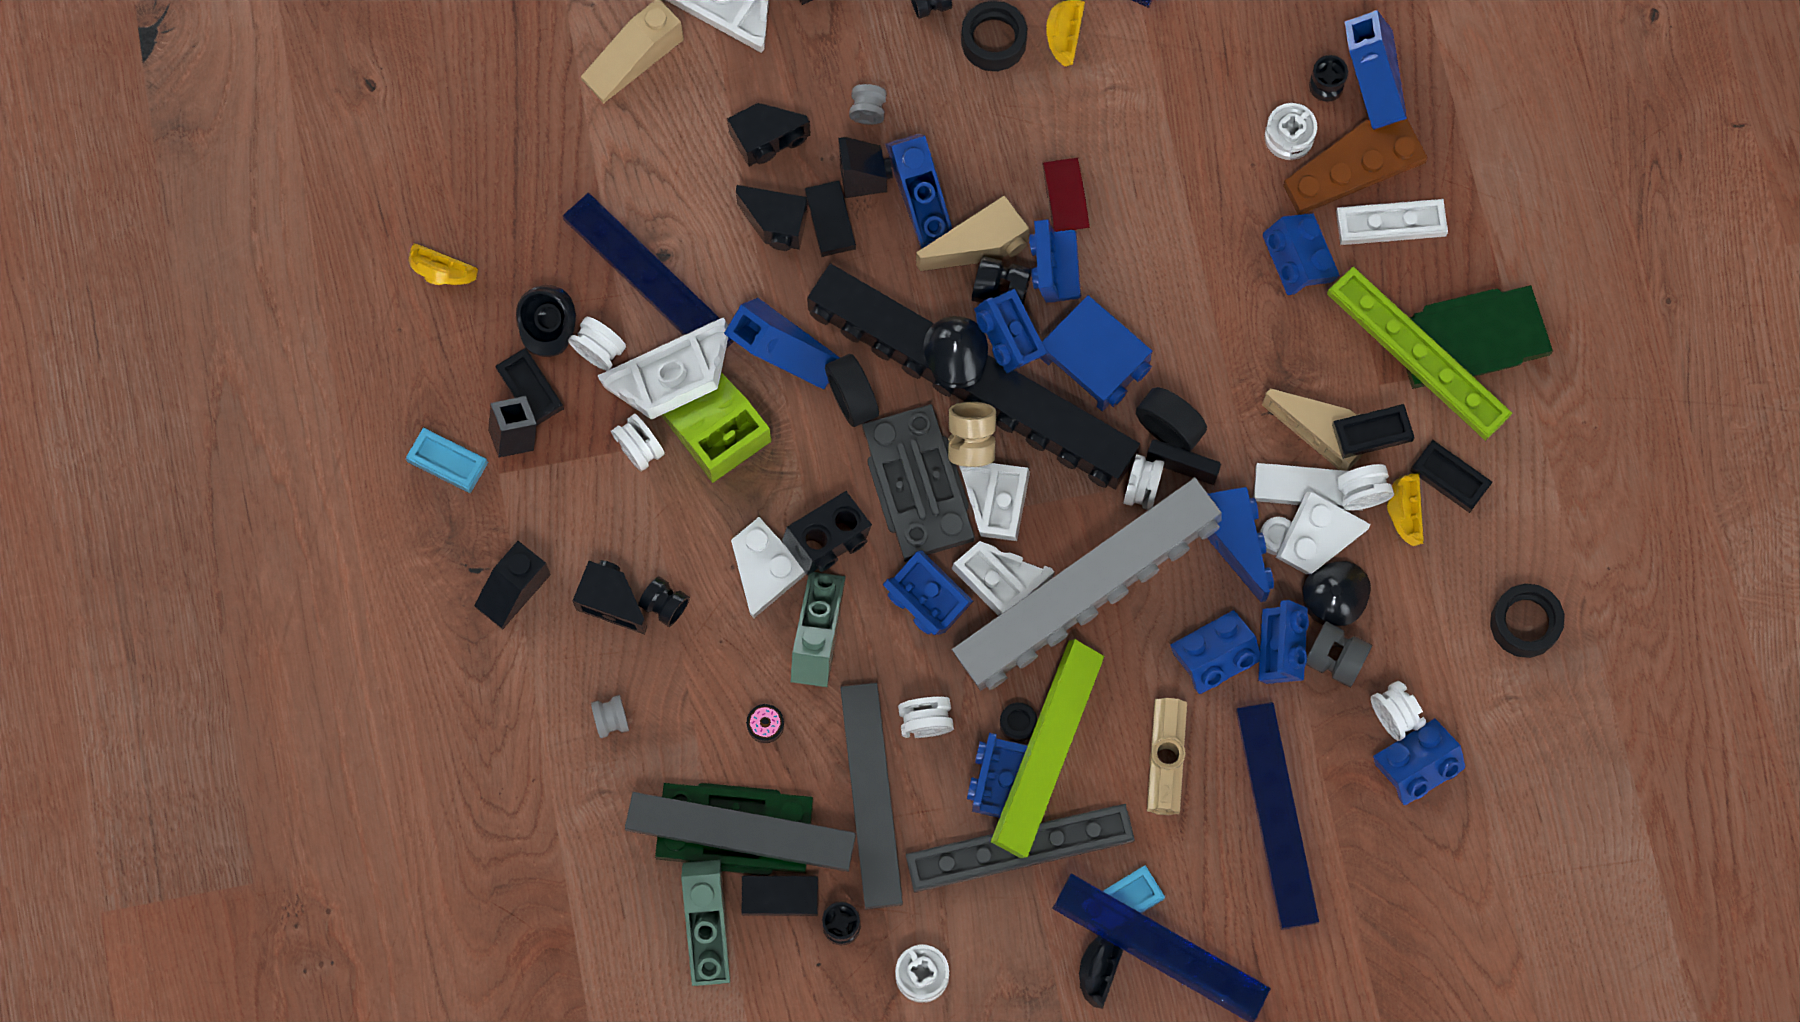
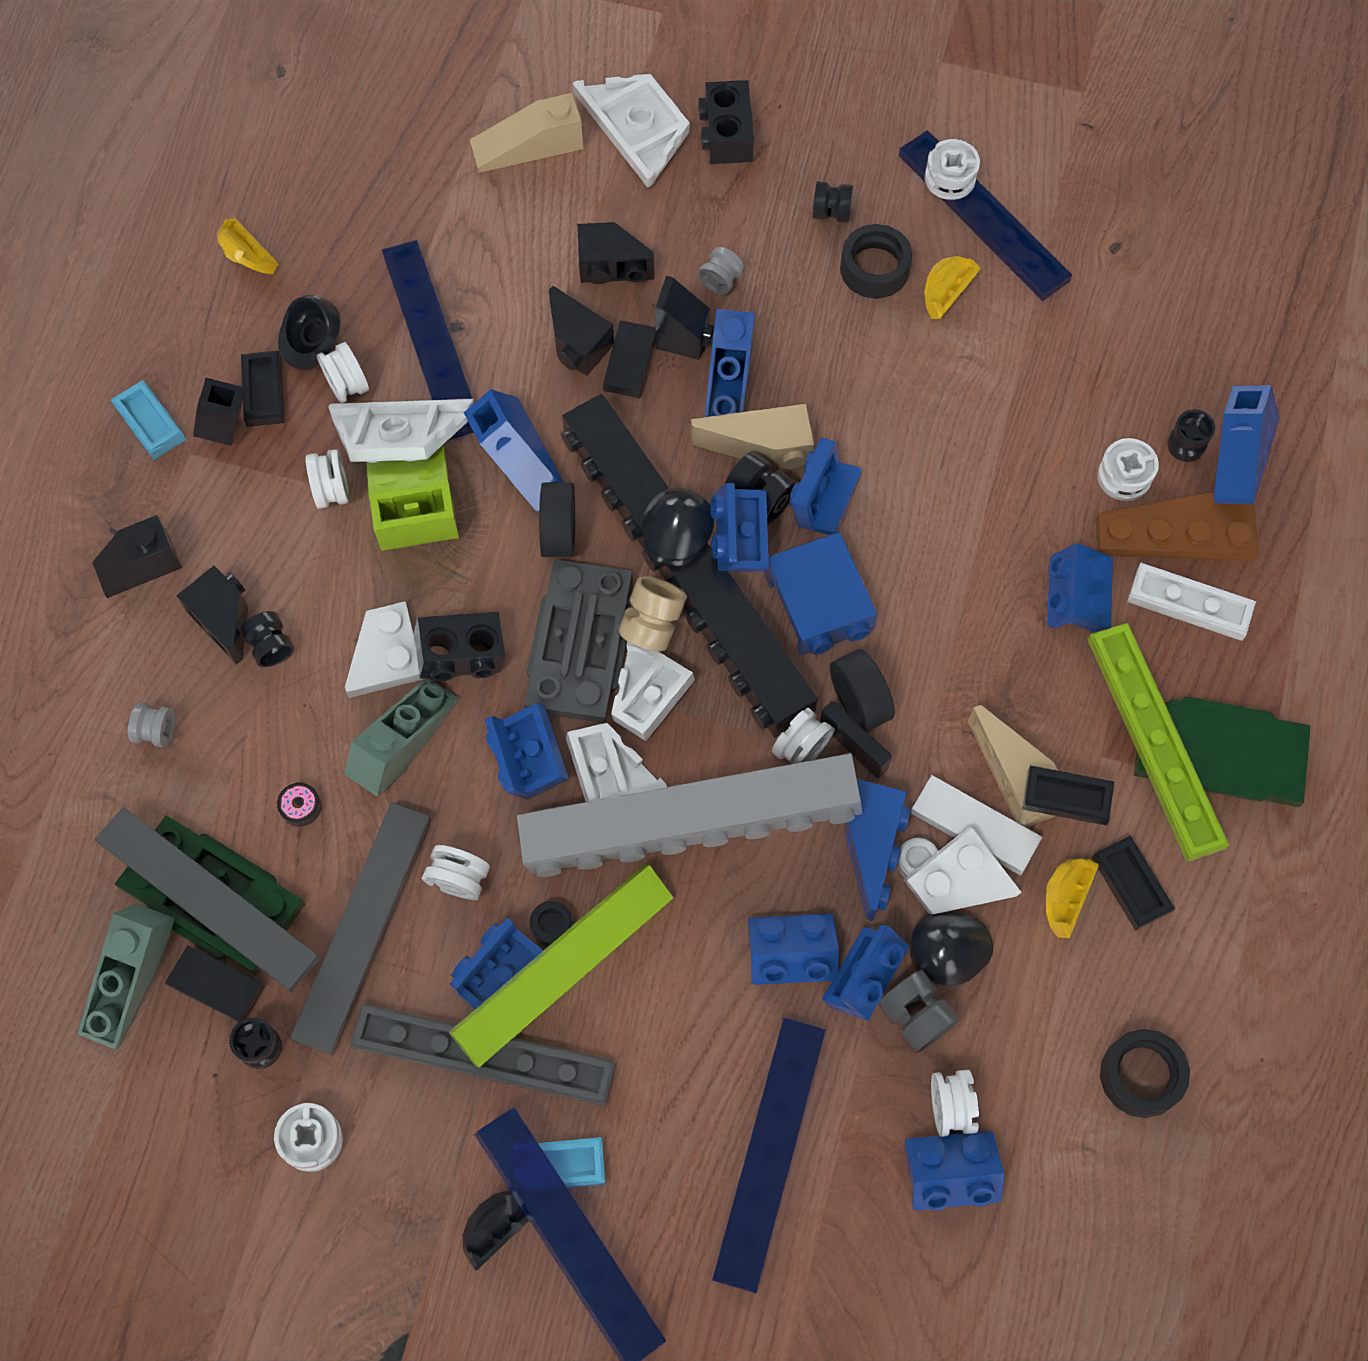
camera: 25 degrees right, 5 degrees down
dark red slope [1042,157,1090,232] -> none
tan piece [1147,698,1187,815] -> none
white wheel [1336,464,1394,511] -> none

